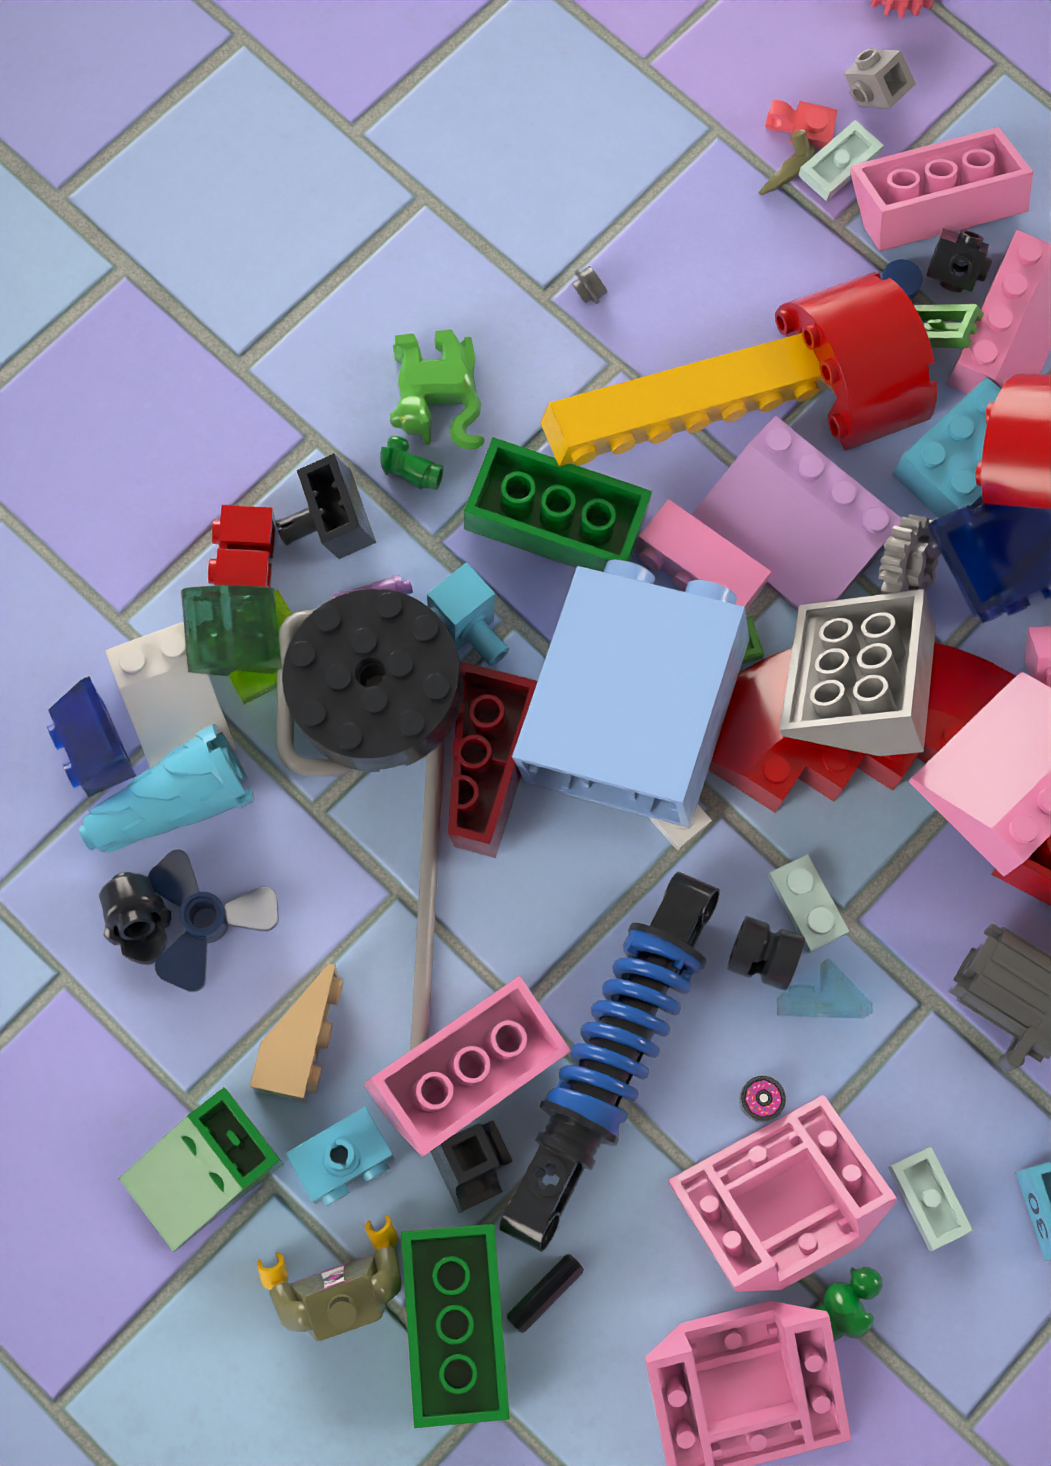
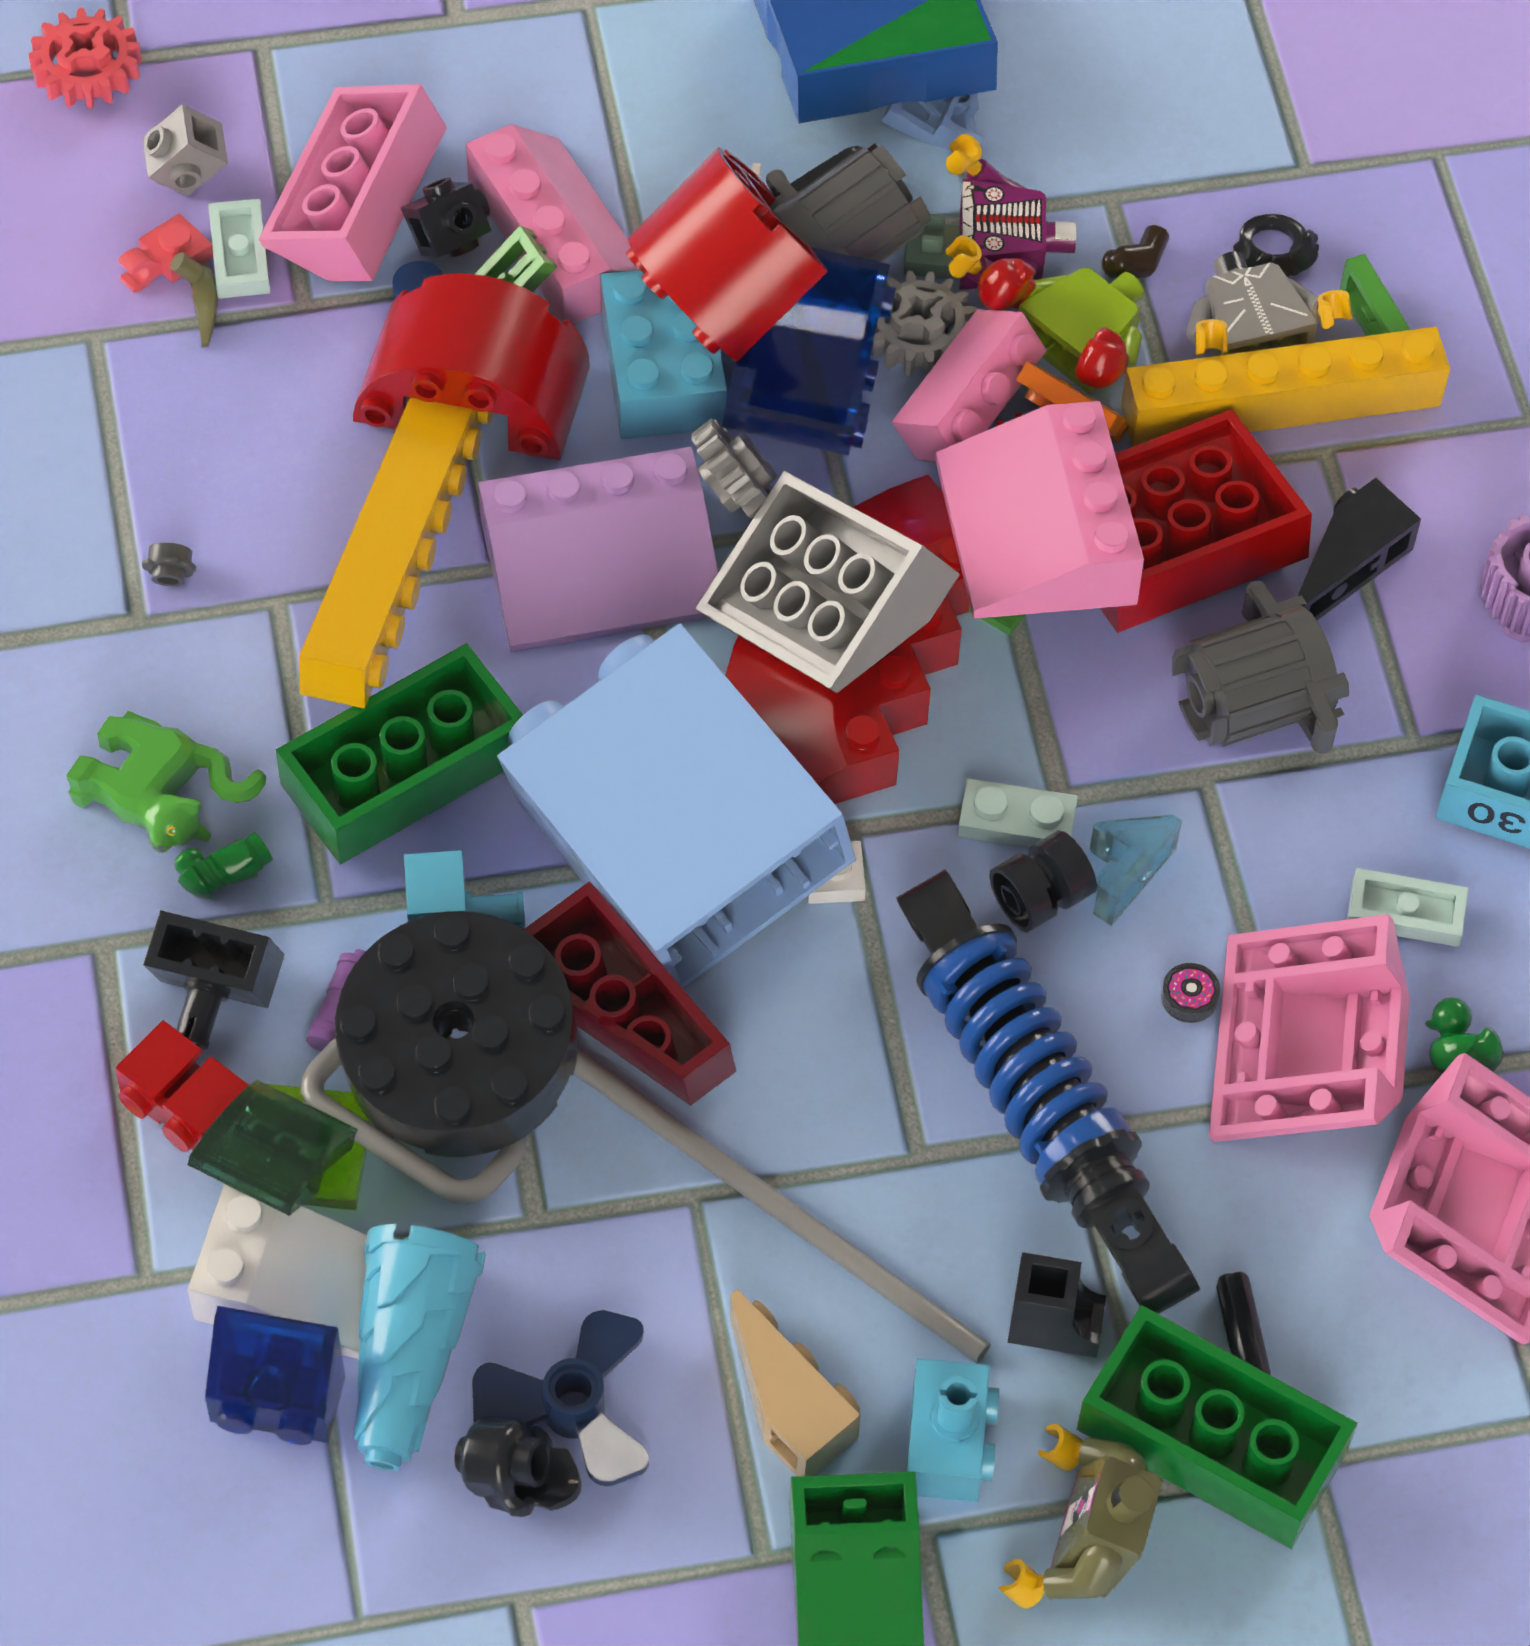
camera: 50 degrees left, 15 degrees down
bright pink slope [364,976,571,1157] -> none
bright pink brick [636,499,771,612] -> none

